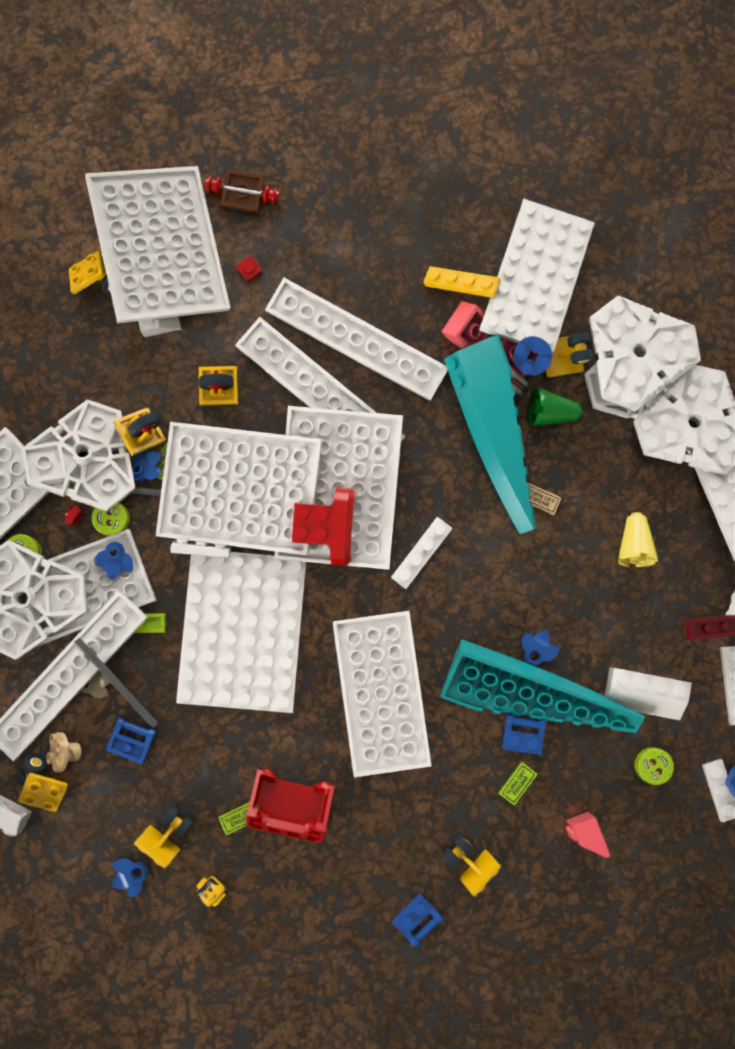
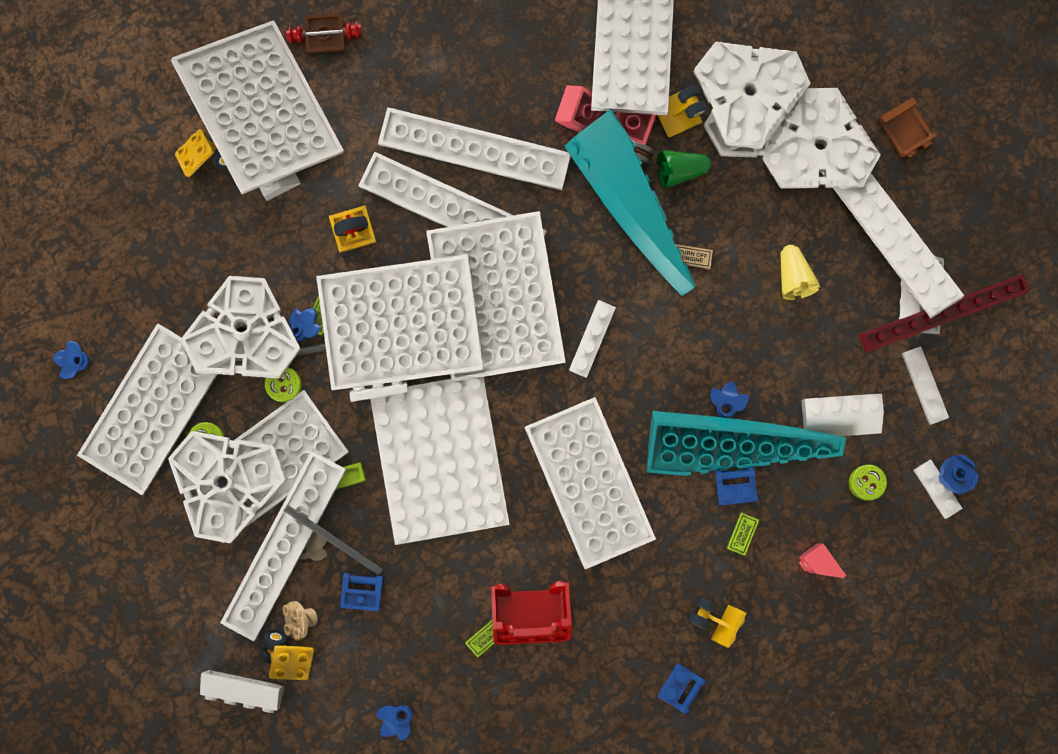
camera: 15 degrees left, 0 degrees up
red plate [64,505,85,527] -> none
blue plate [95,541,133,580] -> none
yellow plate [113,407,166,456] -> none
yellow plate [134,806,194,868] -> none
yellow head [196,876,226,907] -> none
red plate [236,255,263,283] -> none
red piece [292,488,357,566] -> none
yellow plate [423,266,501,298] -> none
blue plate [513,336,552,376] -> none

